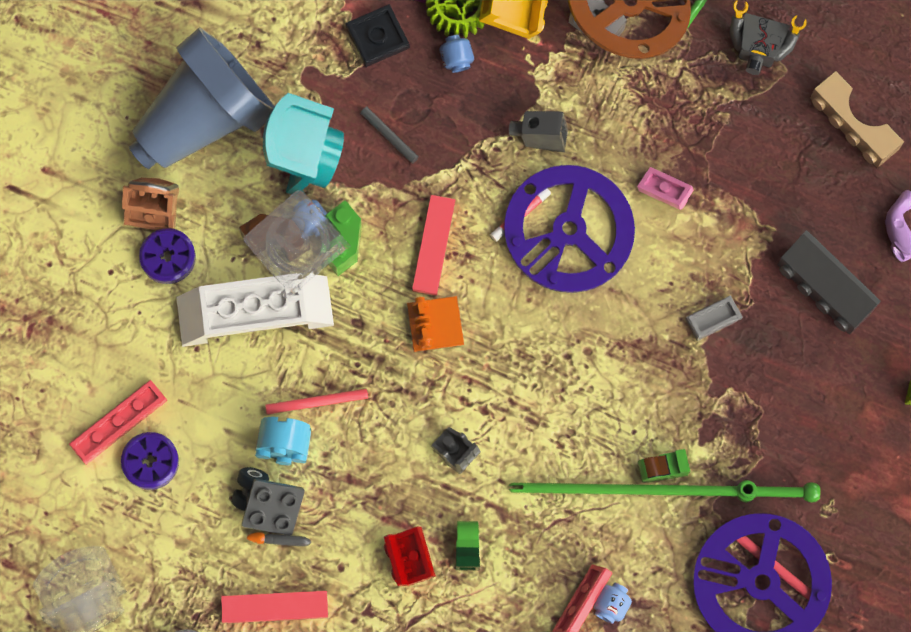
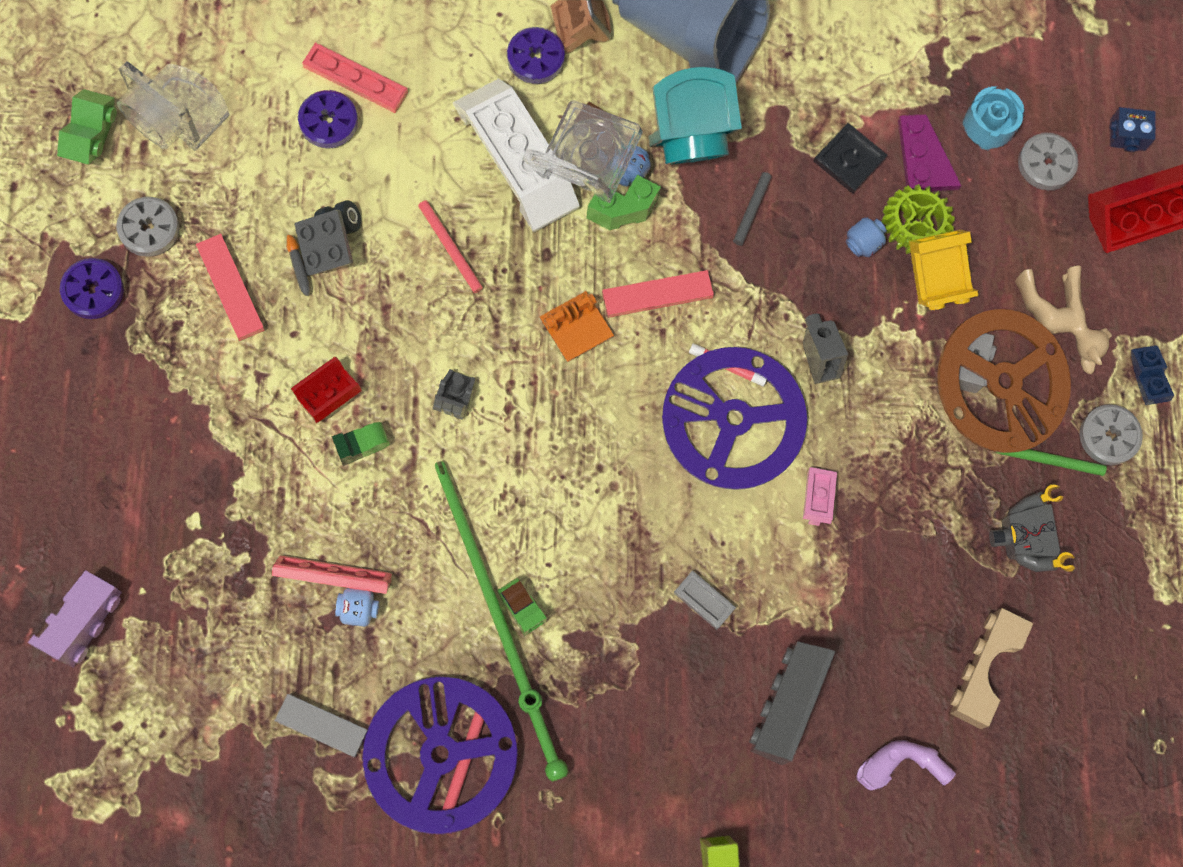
camera: 60 degrees right, 0 degrees up
medium azure brick [255,417,311,466] -> none

